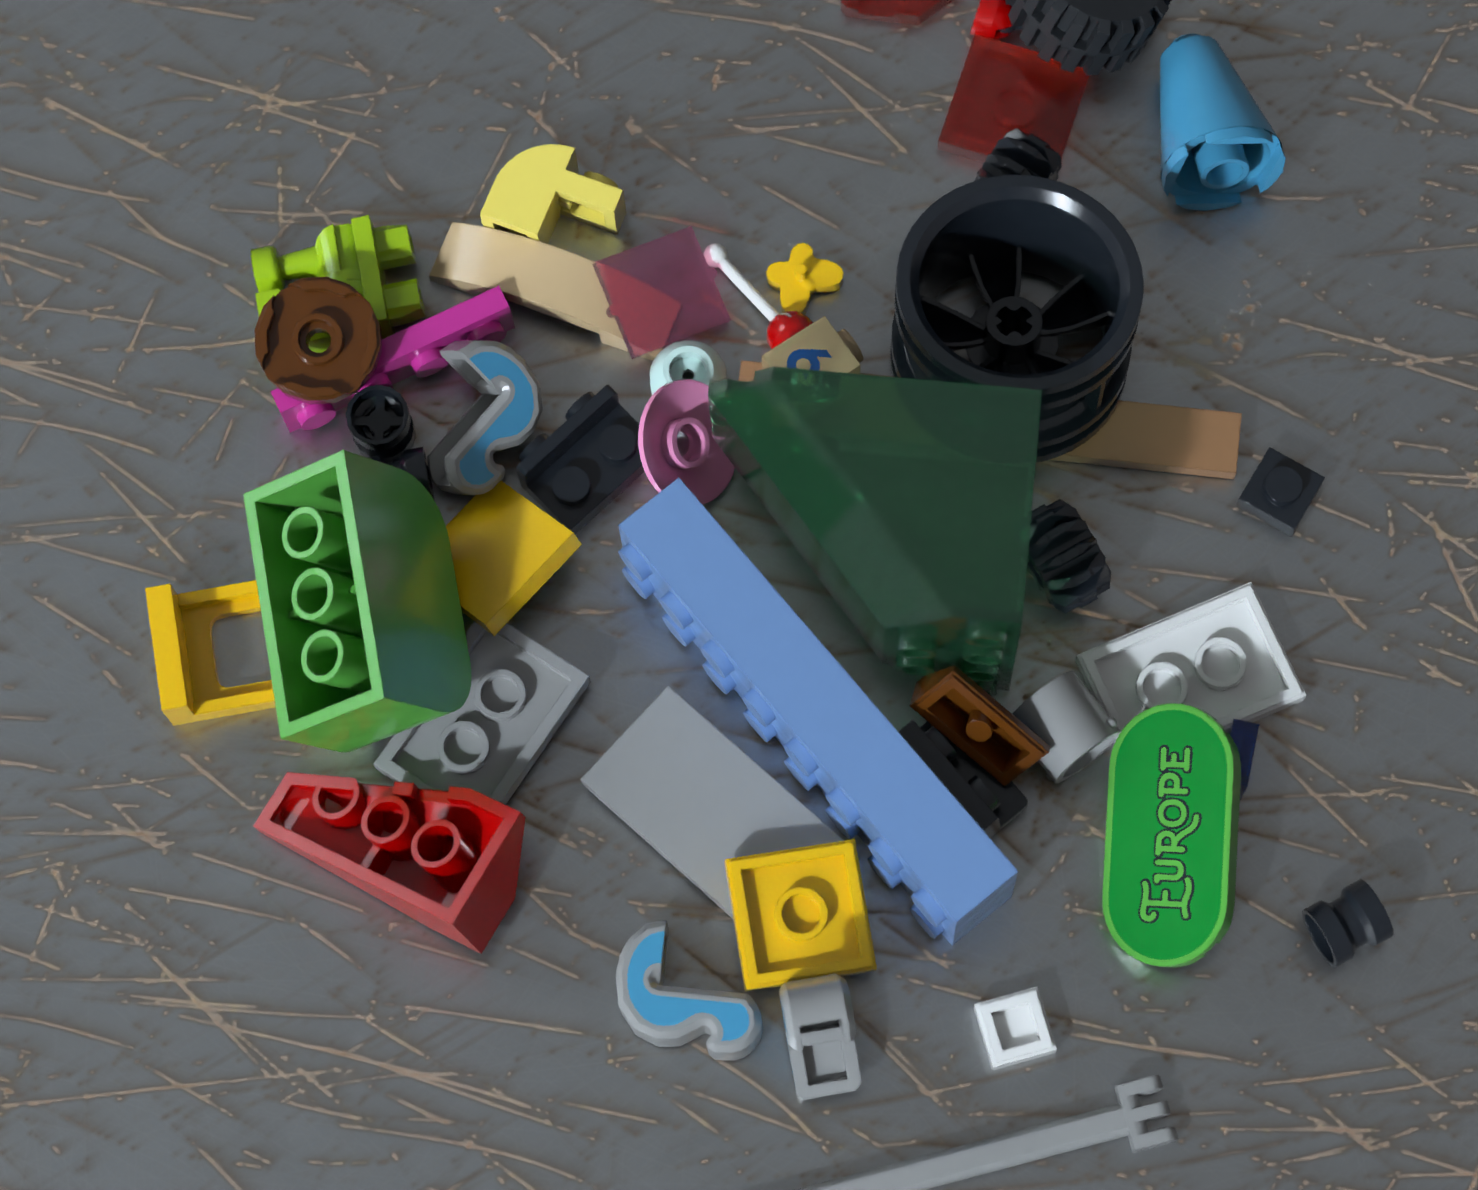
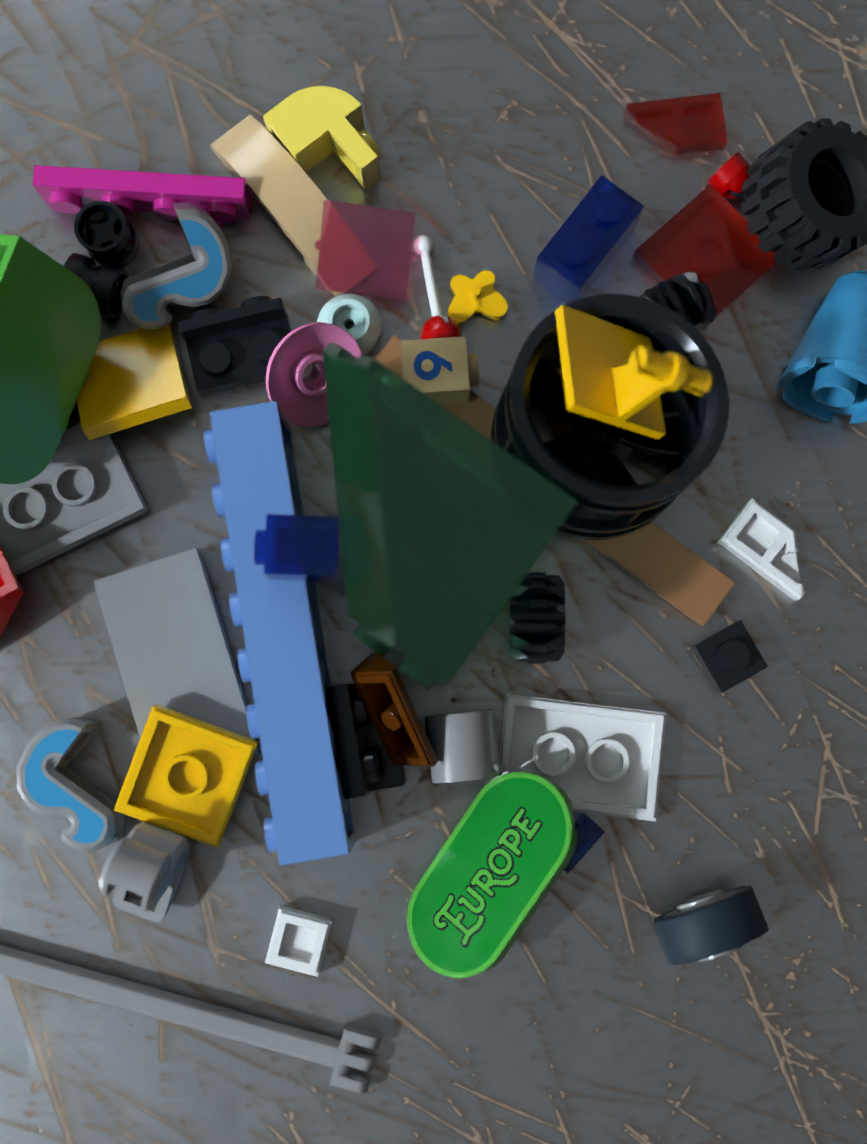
camera: 25 degrees right, 10 degrees up
lime hips [251,215,426,353] -> none
reddish brown plate [254,277,382,404] -> none
black wheel [1302,879,1394,968] -> none
none -> clear blue brick [254,514,340,582]
none -> clear blue brick [532,175,644,304]
none -> yellow plate [555,305,712,439]
none -> black wheel [653,885,769,965]
none -> white tile [717,498,805,601]

